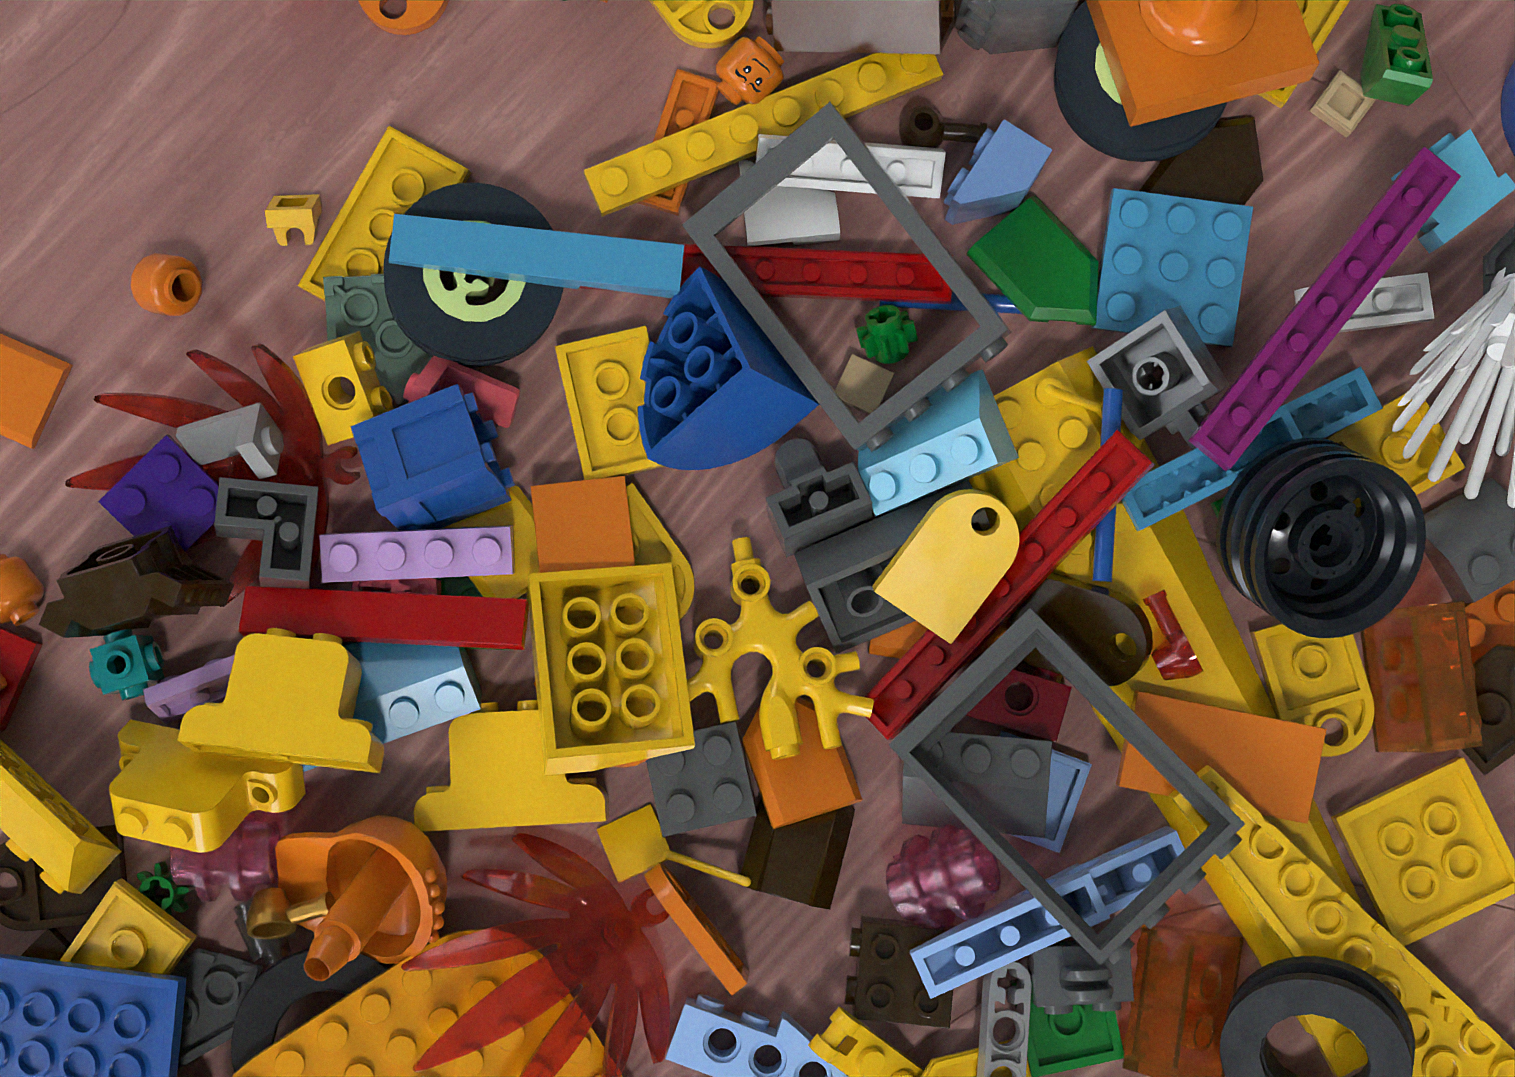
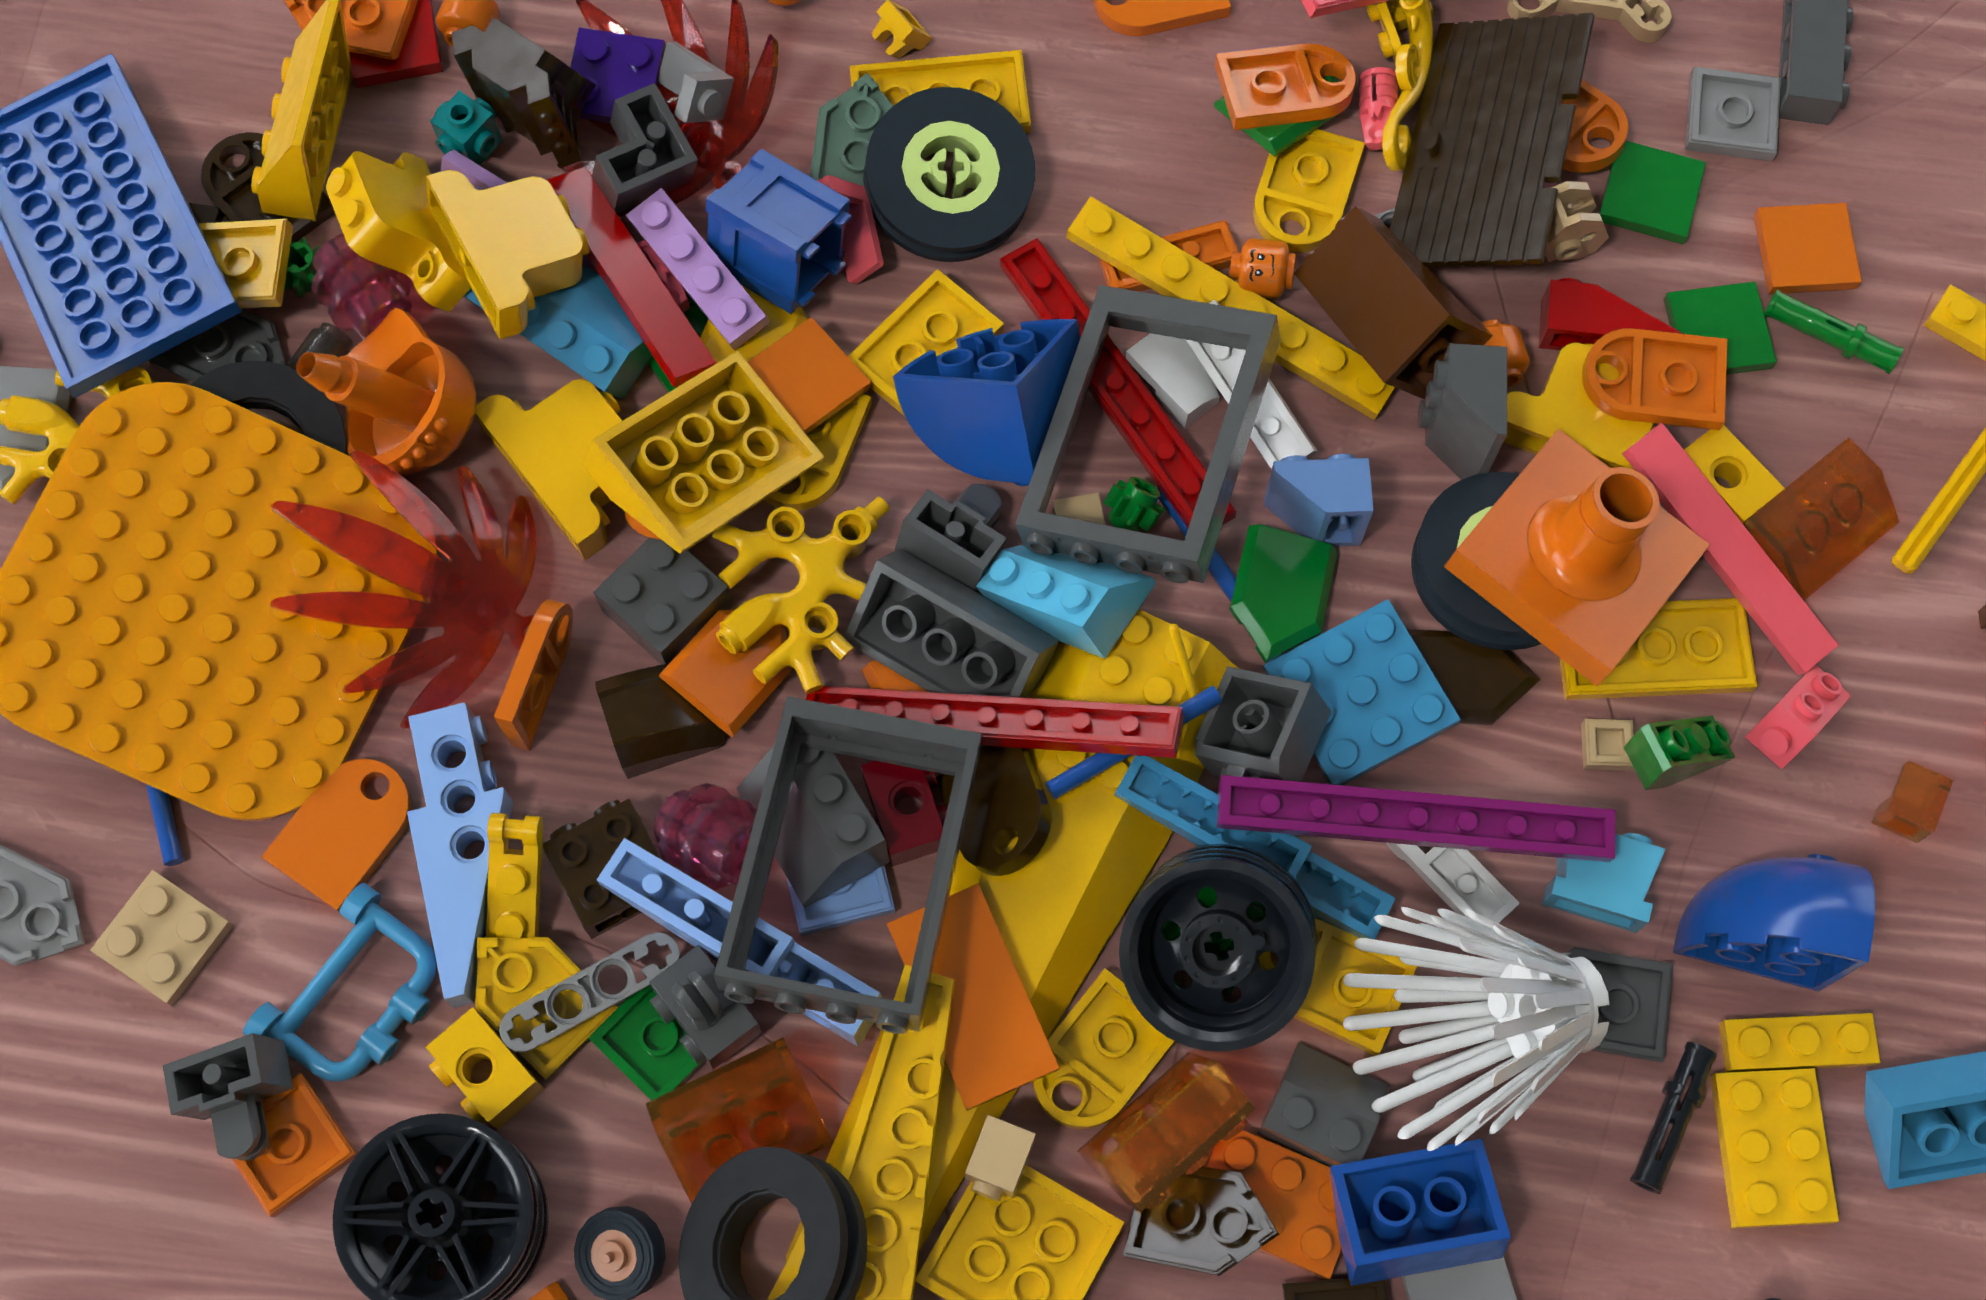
camera: 50 degrees right, 15 degrees down
pearl gold bar [246,888,336,939] -> none
yellow brick [293,331,393,445] -> none
dark azure slope [389,214,684,298] -> none
yellow piece [596,804,751,887] -> none
yellow tile [872,489,1019,644] -> none
dark brown bar [899,106,987,148] -> none
clear red bar [1143,589,1204,681] -> none
none -> tan brick [965,1115,1036,1202]

